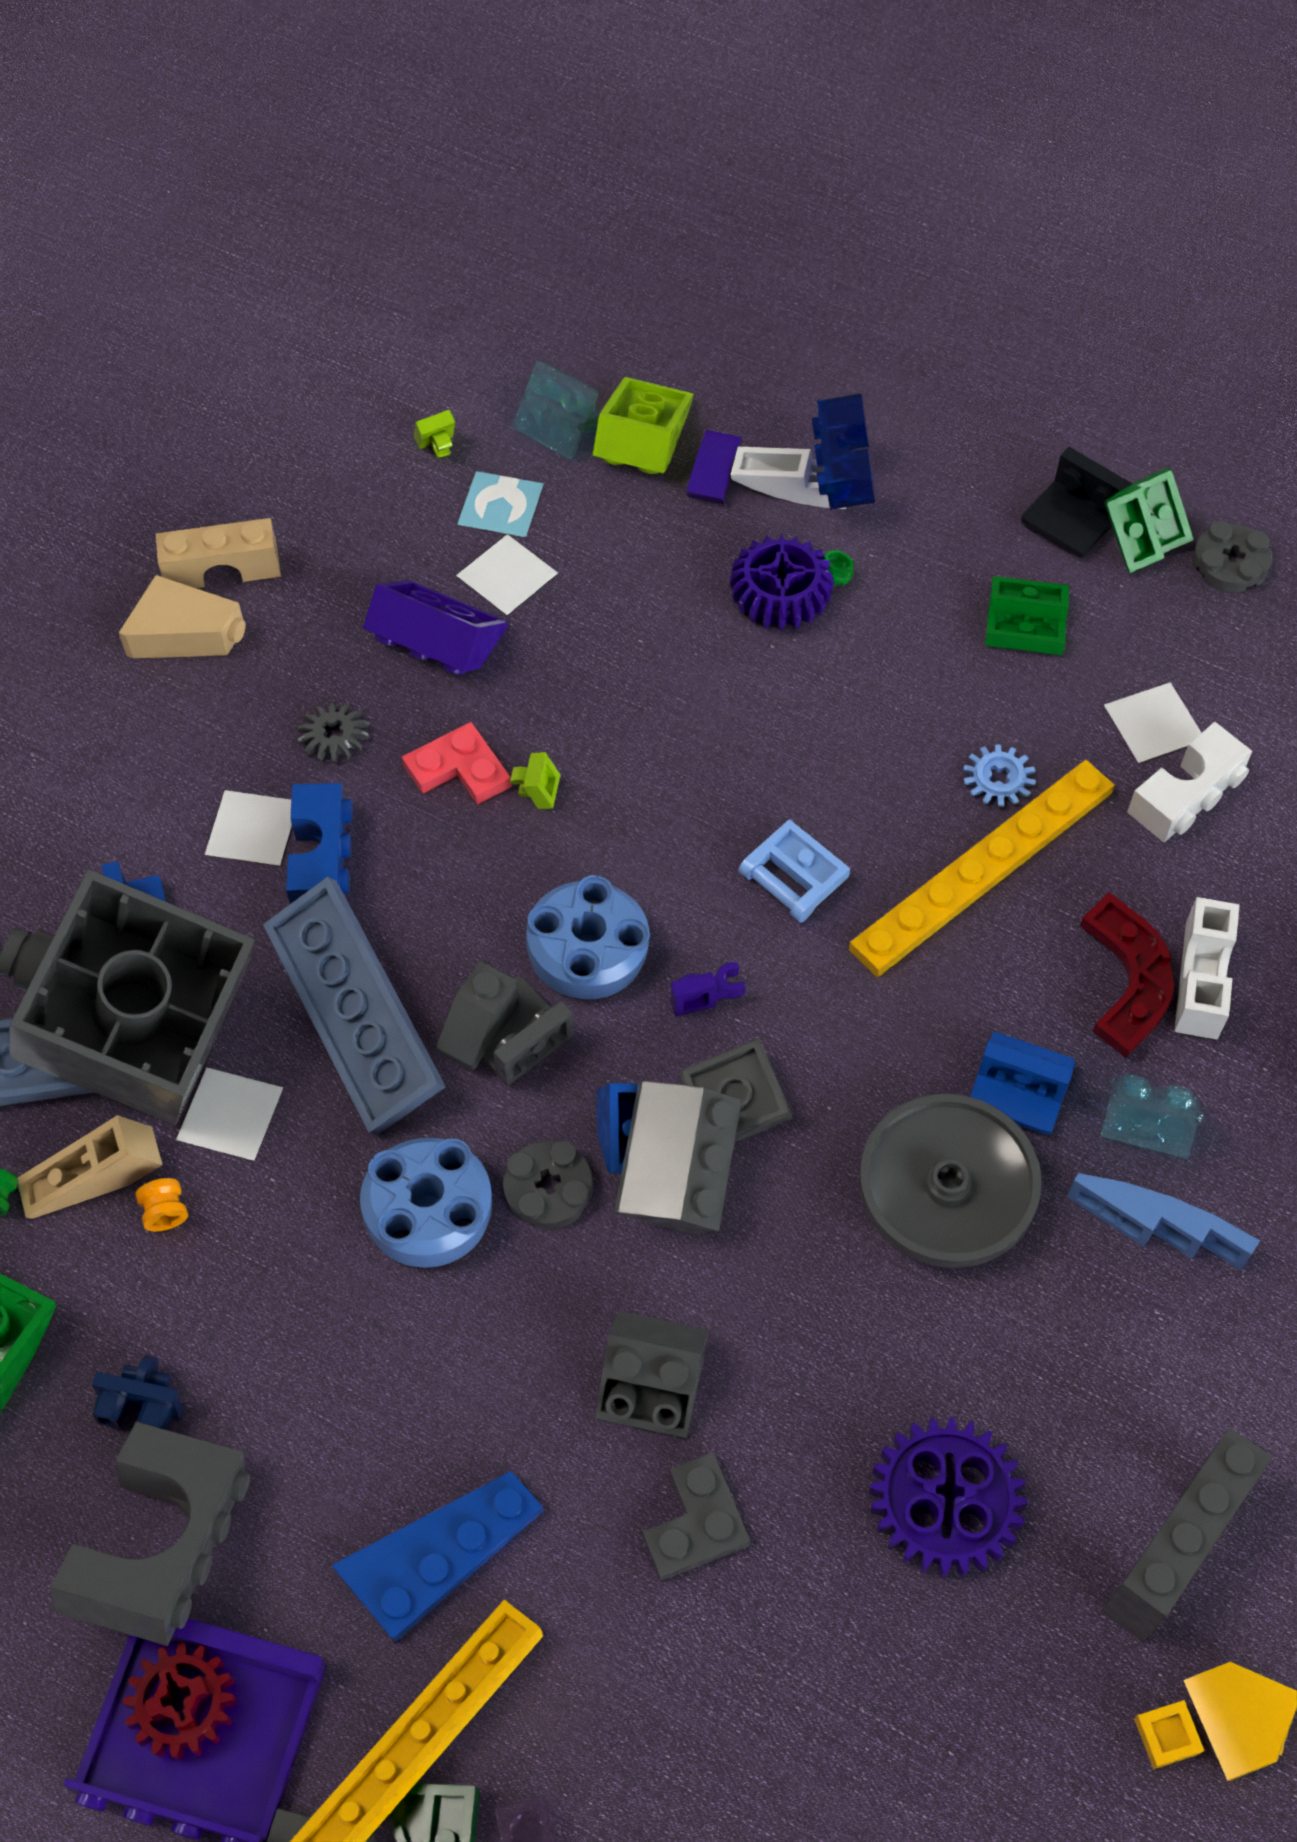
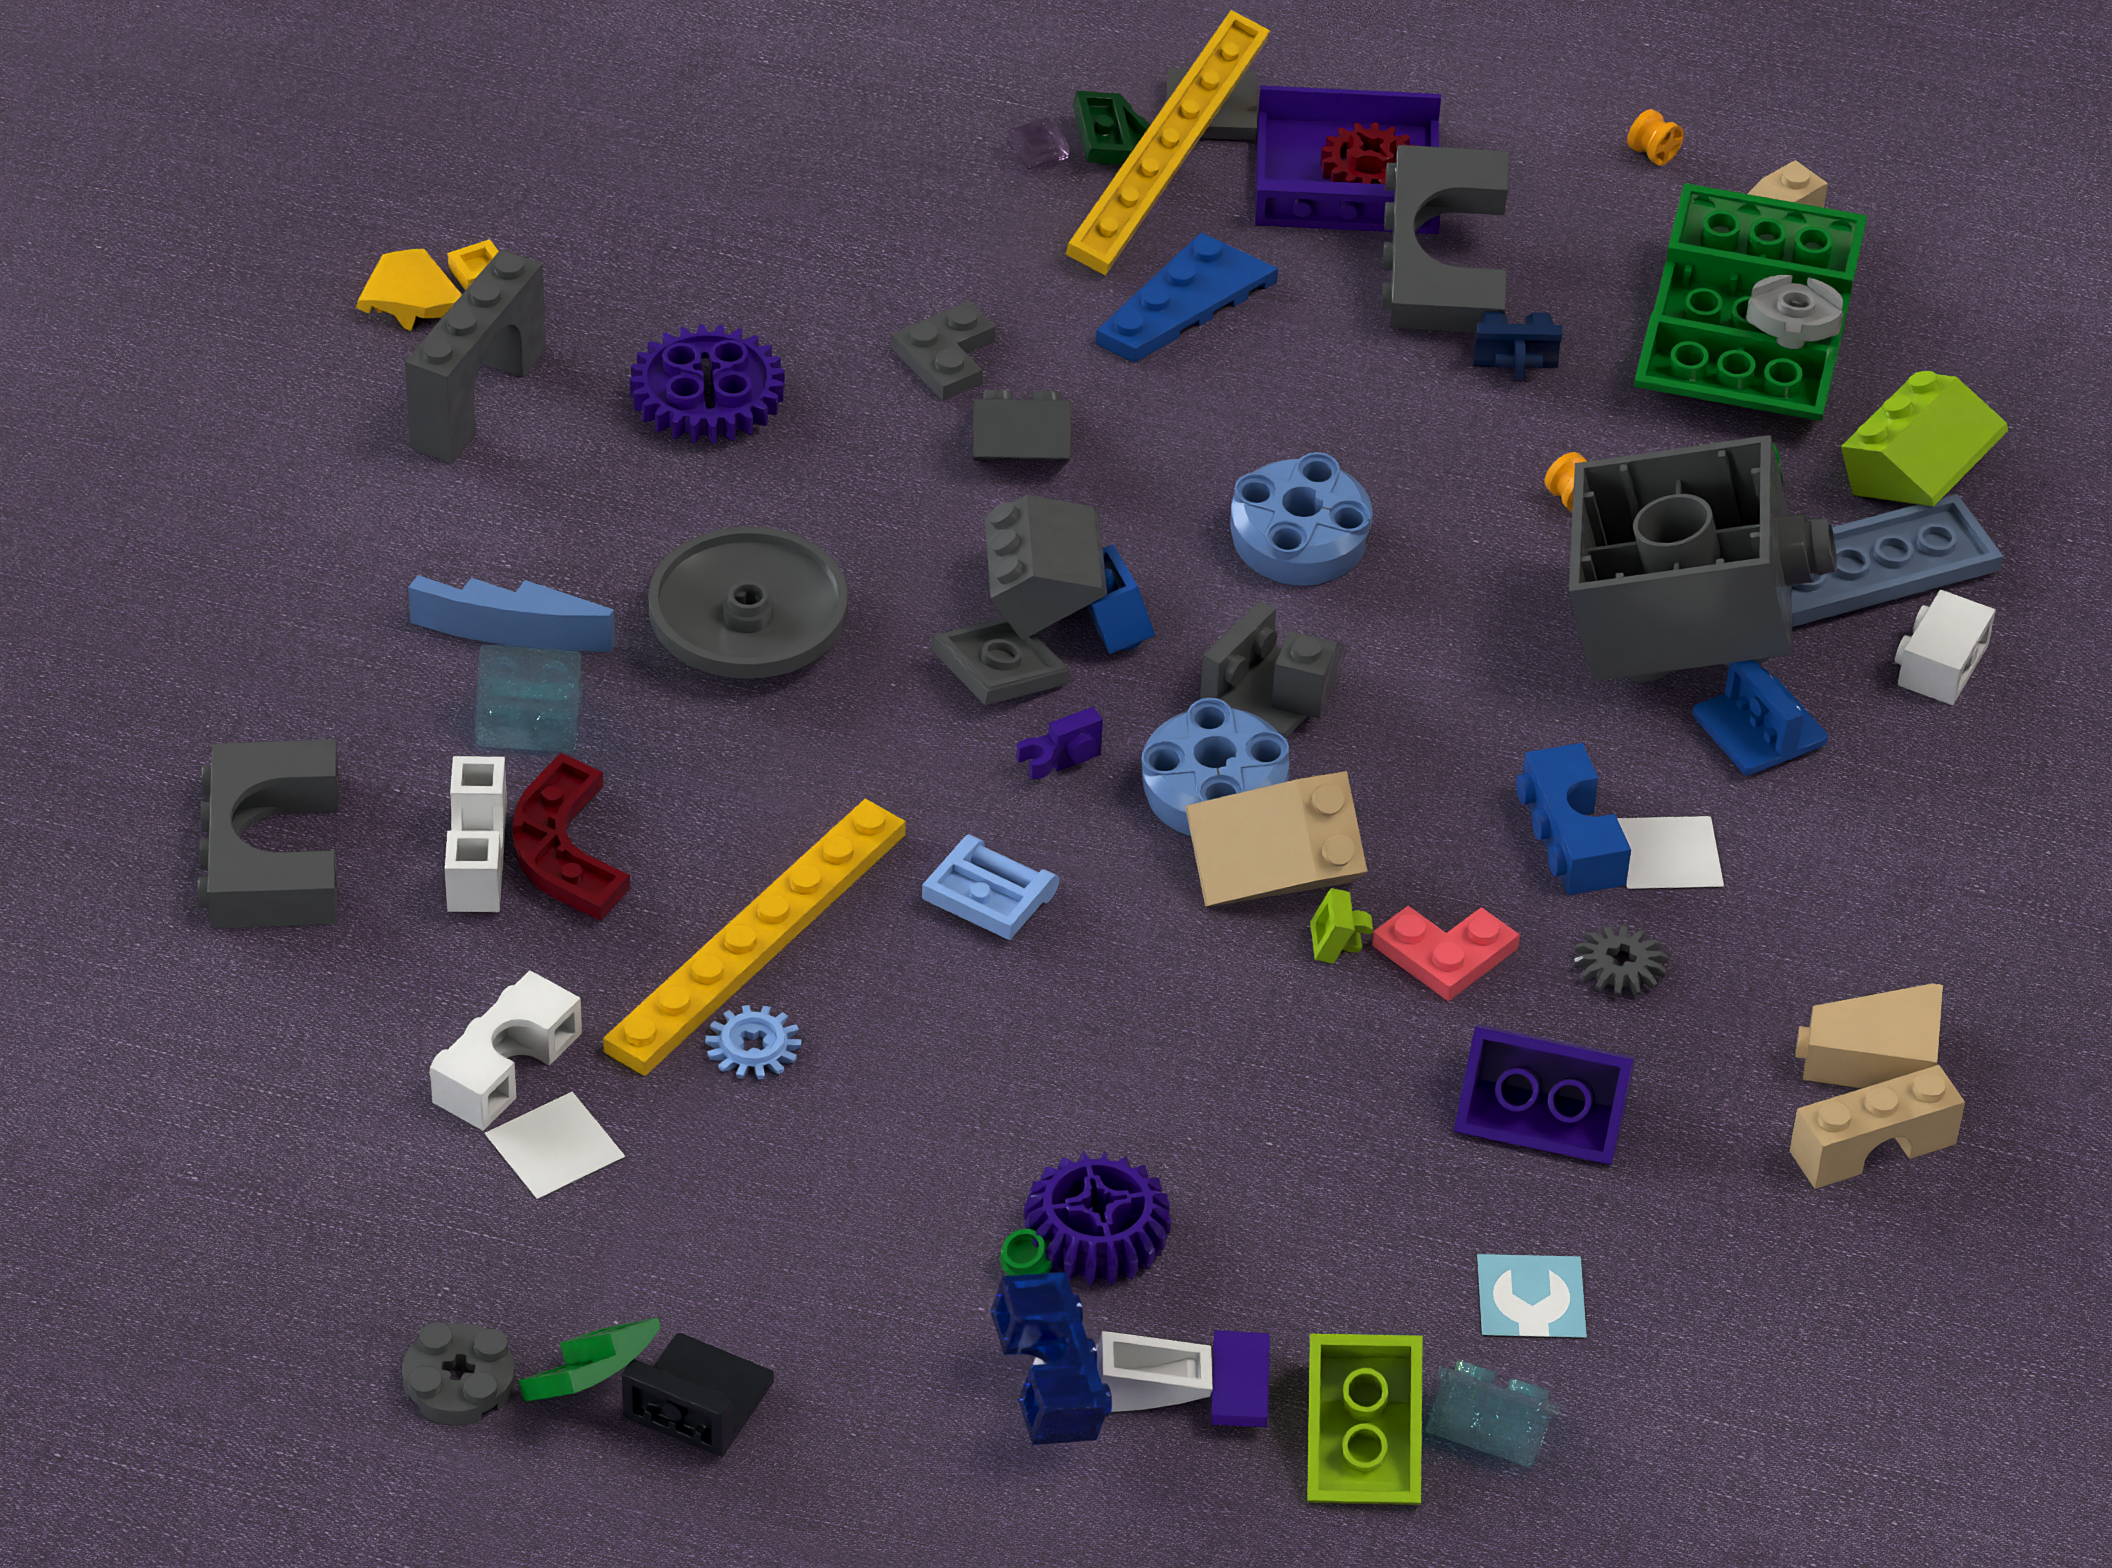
camera: 165 degrees right, 15 degrees down
white sticker [176,1067,283,1161] -> none
sand blue plate [263,876,446,1136] -> none
lime tile [414,410,455,459] -> none
white sticker [456,534,558,615] -> none
dark grey plate [503,1140,593,1230] -> none
blue bracket [970,1032,1075,1136] -> none
green slope [985,576,1069,655] -> none
none -> tan slope [1185,771,1367,907]

